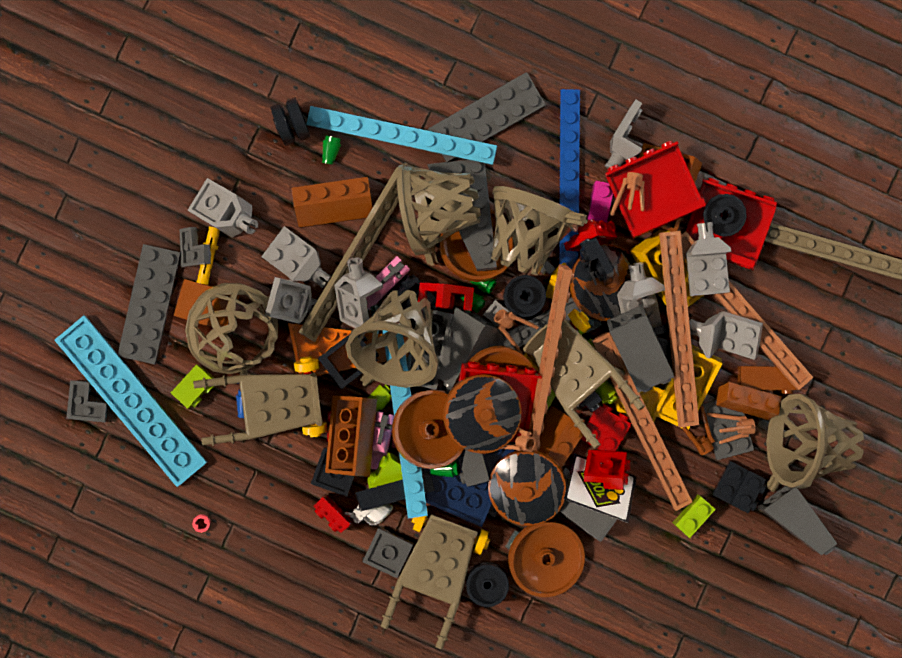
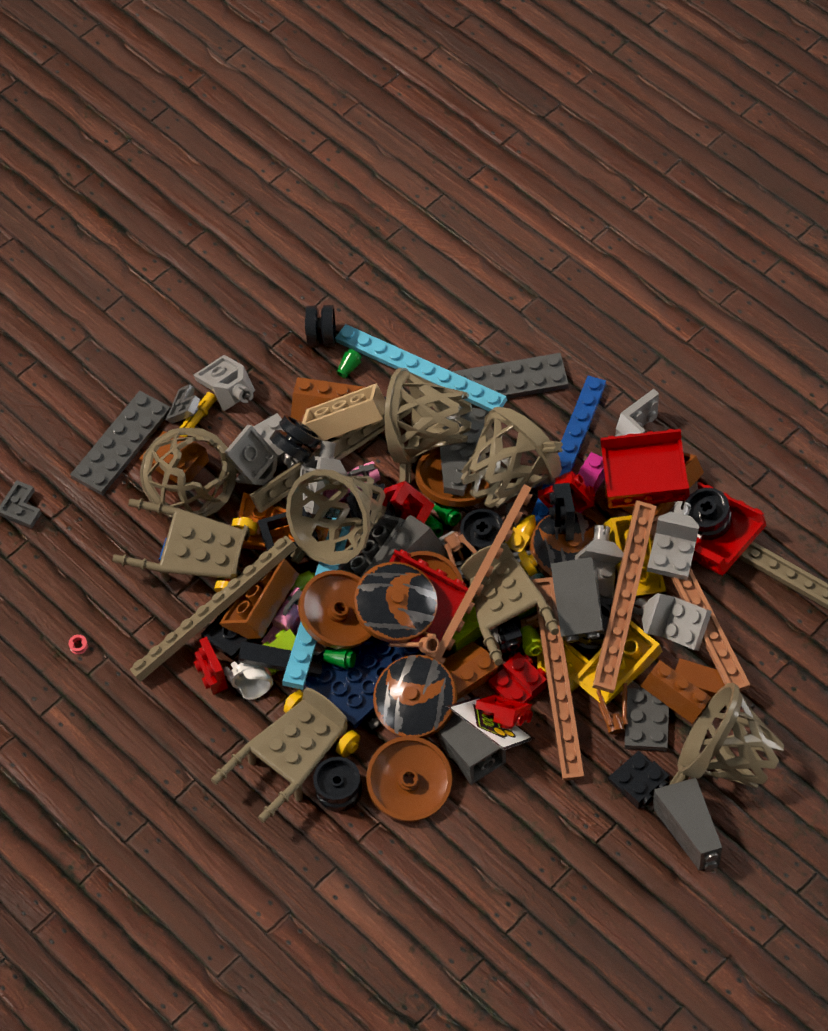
camera: 25 degrees right, 30 degrees down
medium azure plate [55,315,207,487] -> none
lime brick [171,364,215,409] -> none
dark grey plate [363,527,414,578] -> none
dark grey slope [459,450,490,487] -> none
nougat plant [610,172,645,216] -> none
lime brick [672,494,716,538] -> none
nougat plant [707,413,755,444] -> none
none -> dark tan plate [130,536,297,682]
none -> black wheel [270,415,321,463]
none -> tan brick [302,383,386,445]

